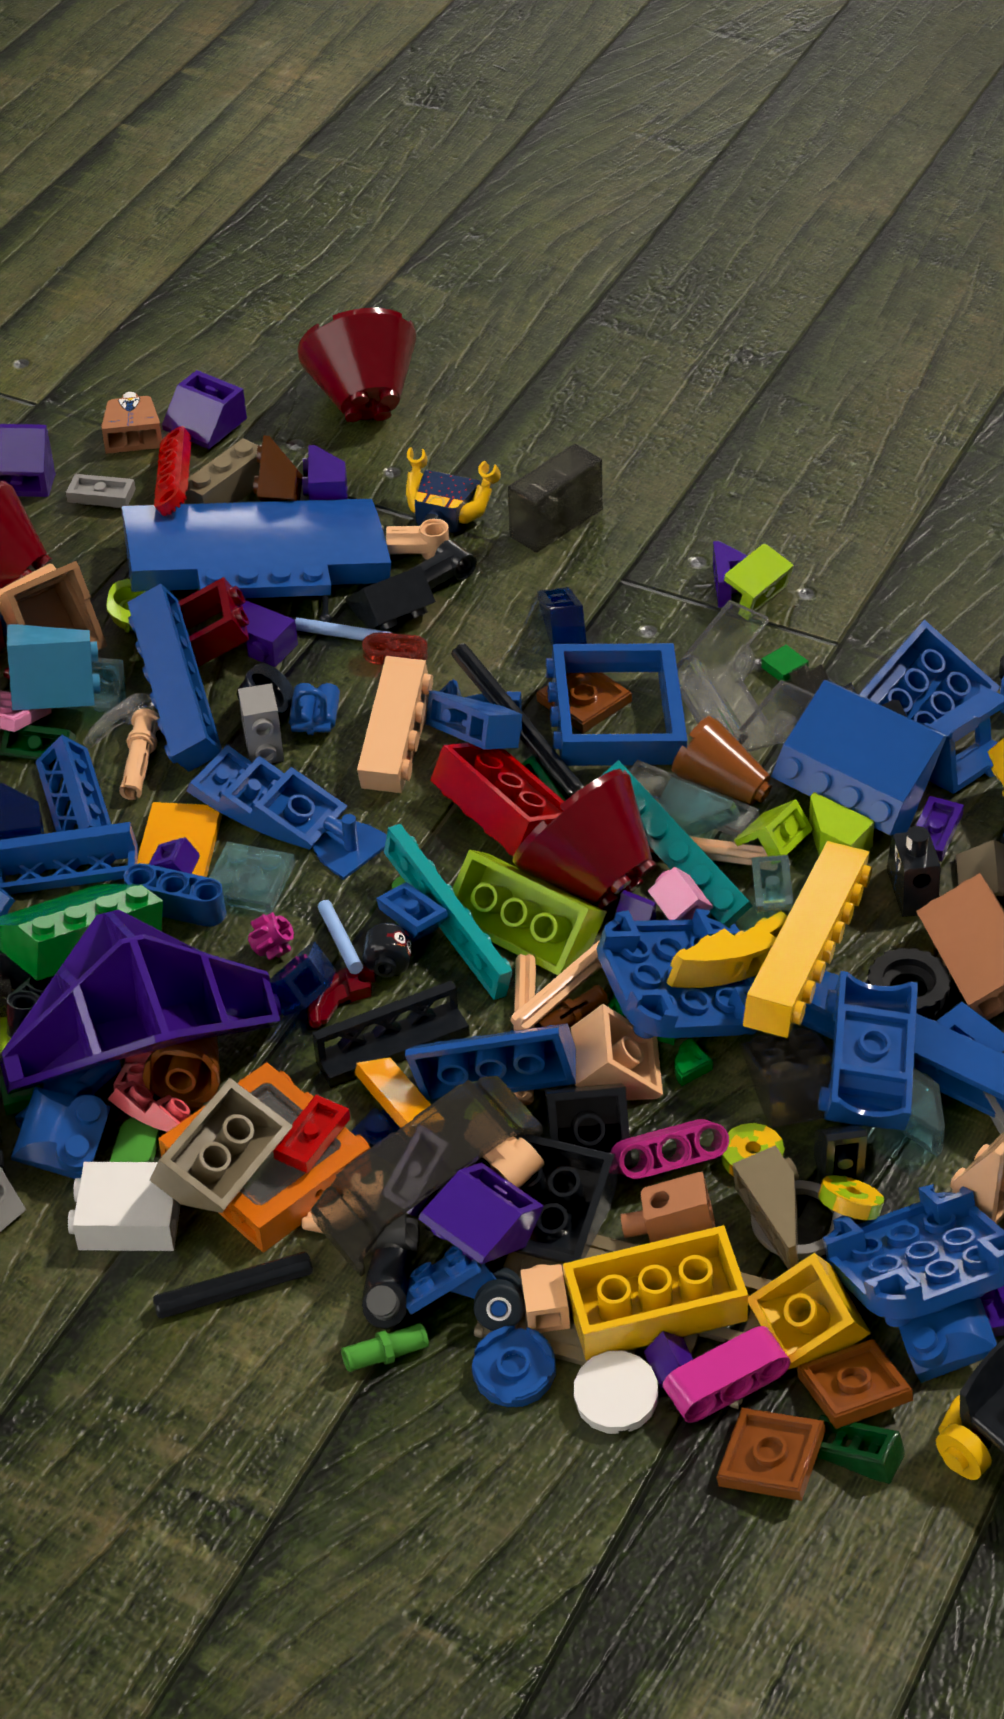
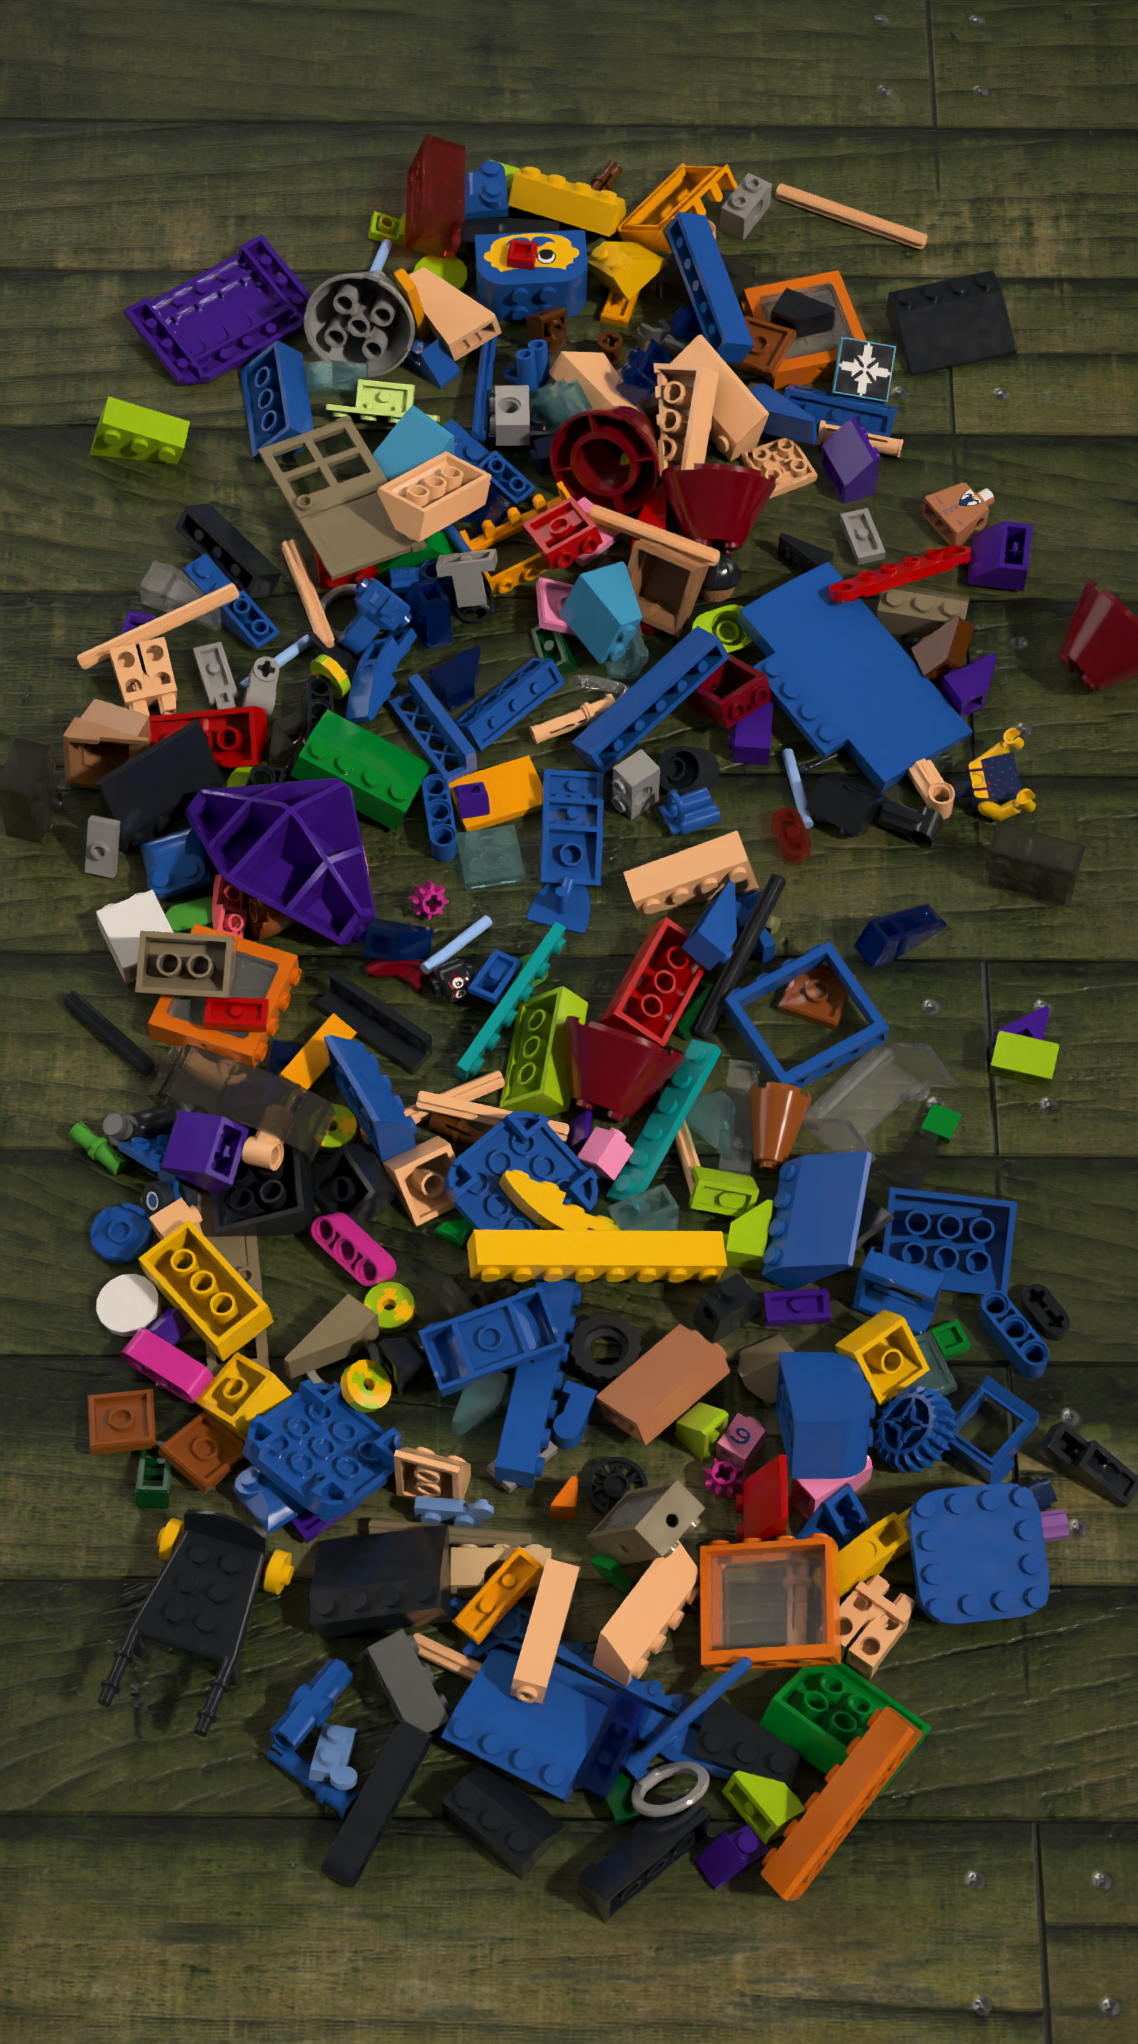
camera: 60 degrees right, 15 degrees up
nougat torso [621,1171,716,1243] -> none
none -> black slope [778,533,834,573]

